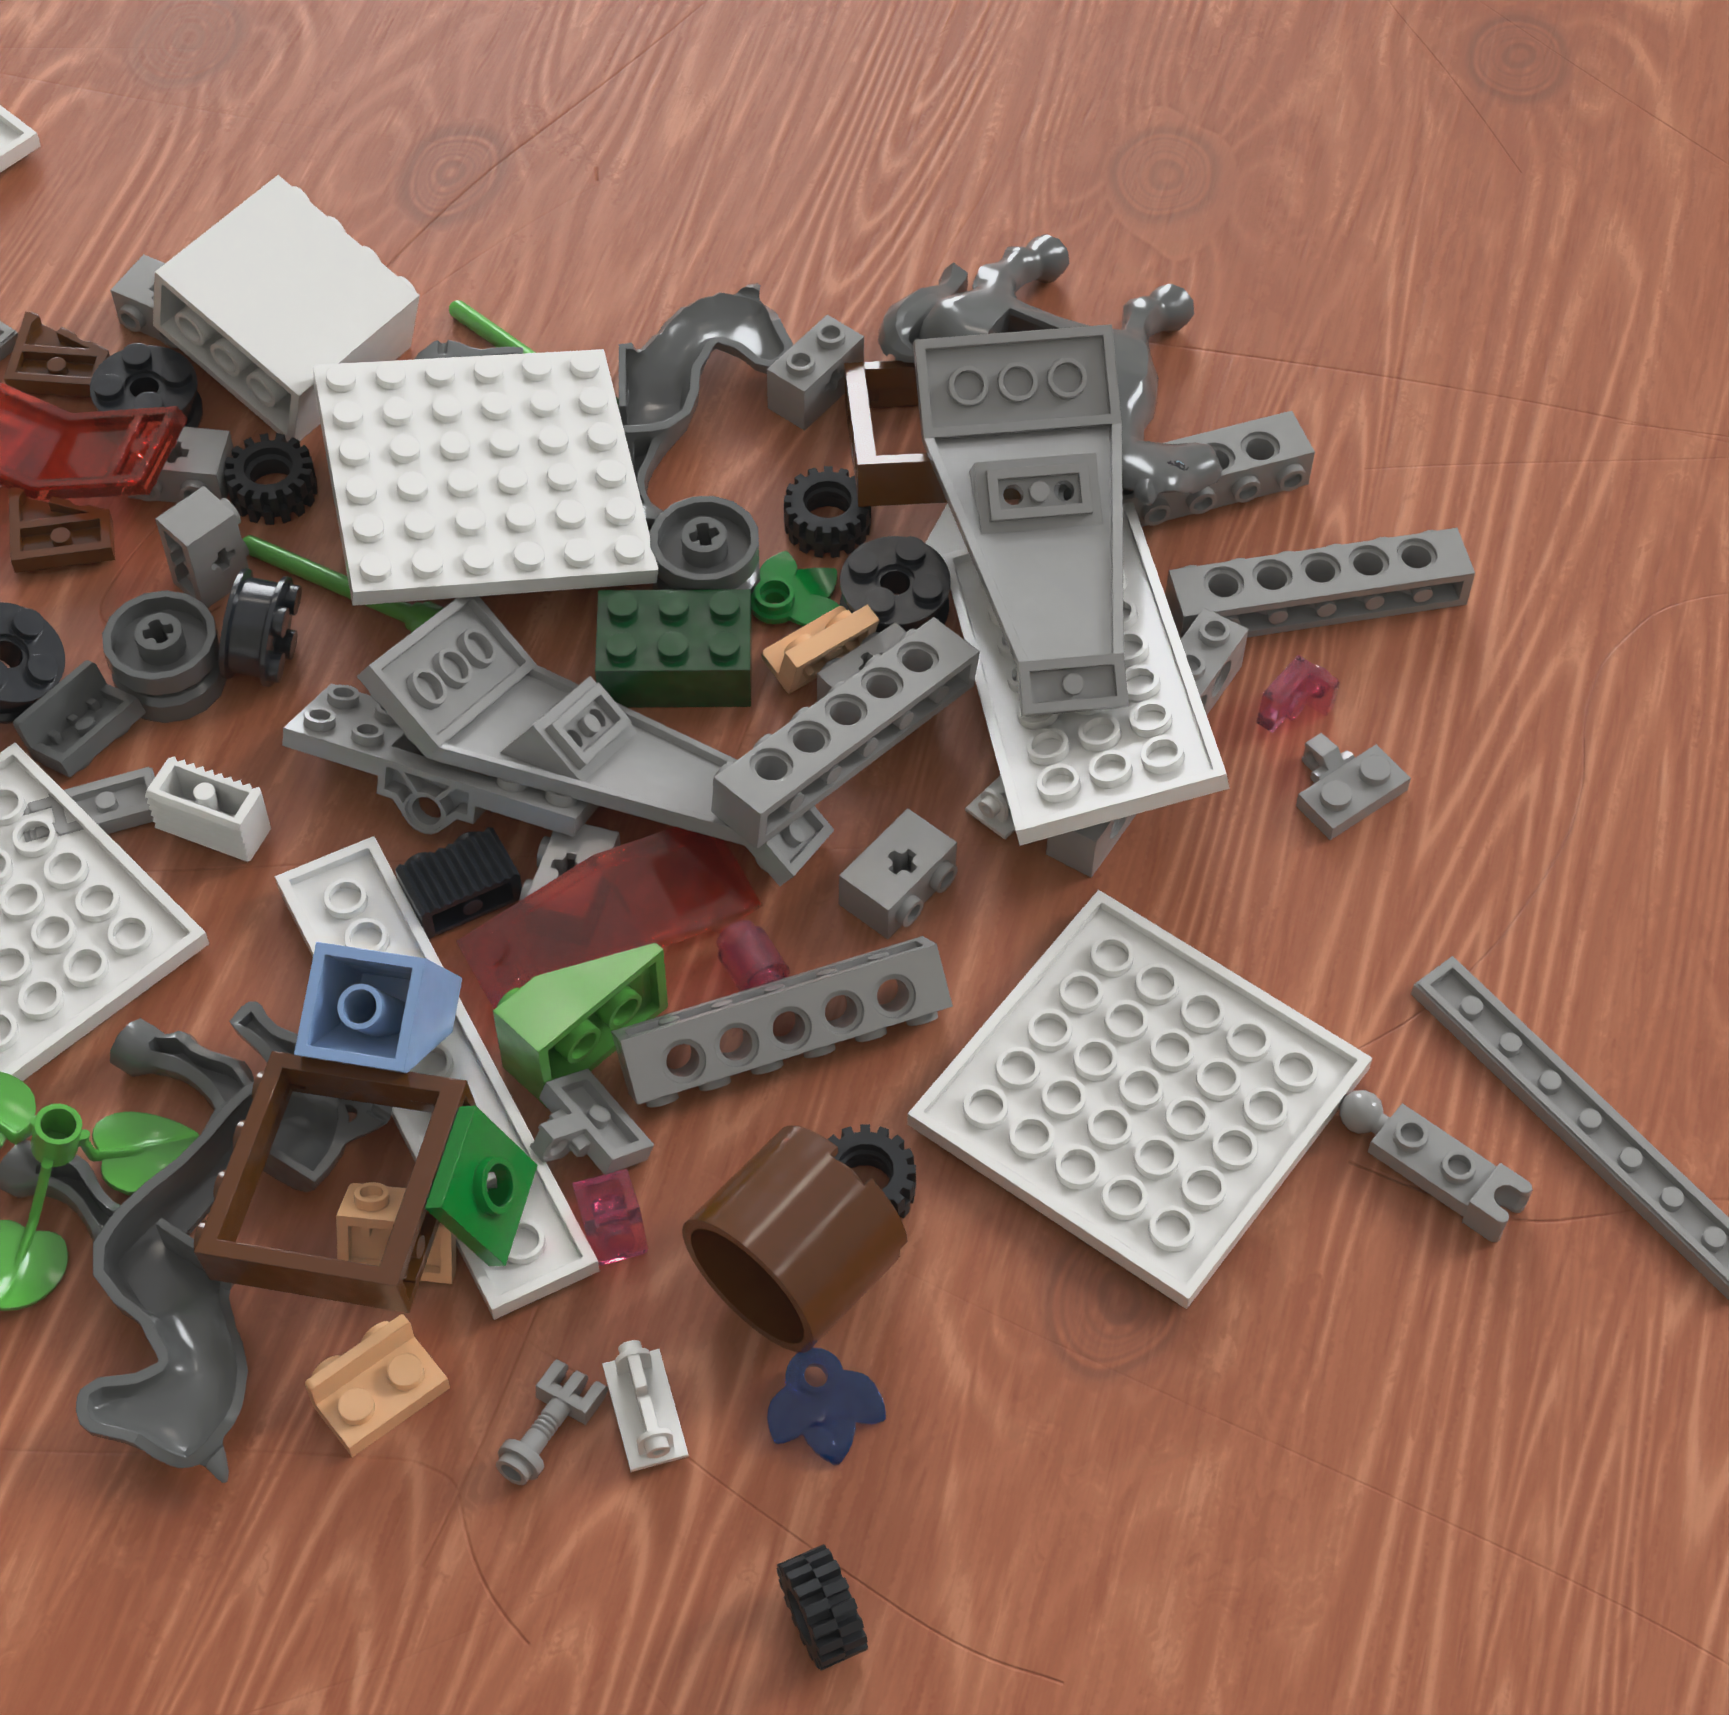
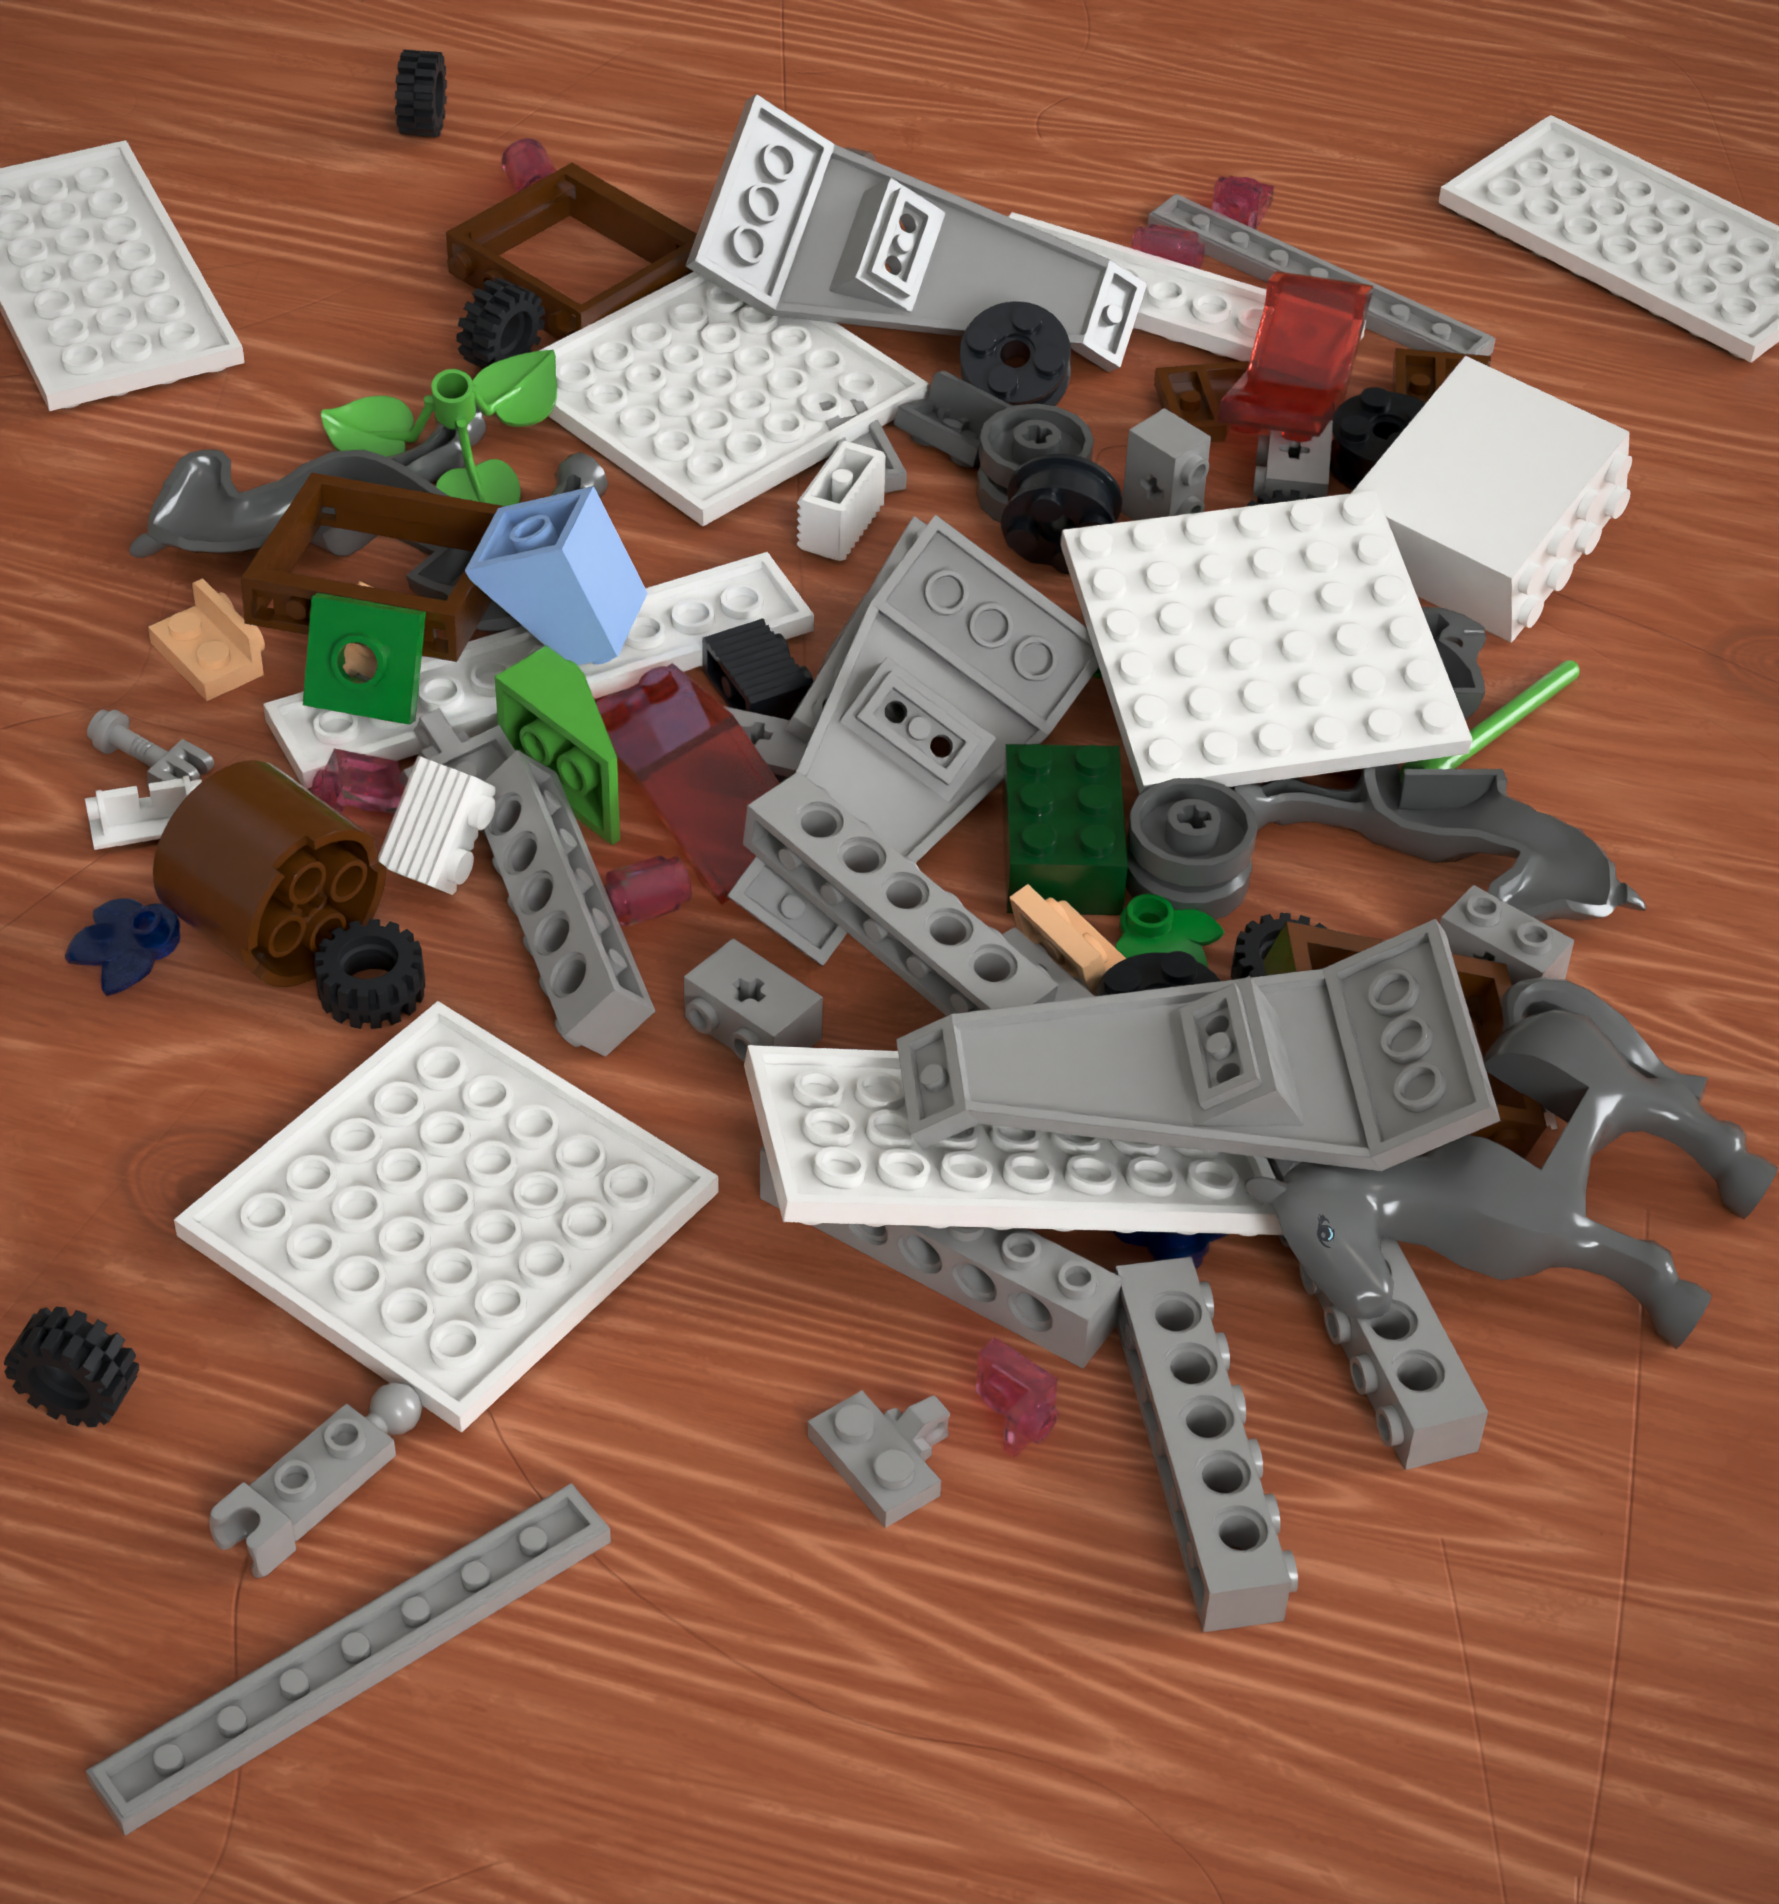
camera: 90 degrees right, 10 degrees down
none -> black tyre [4,1306,139,1427]
none -> white brick [378,756,495,895]

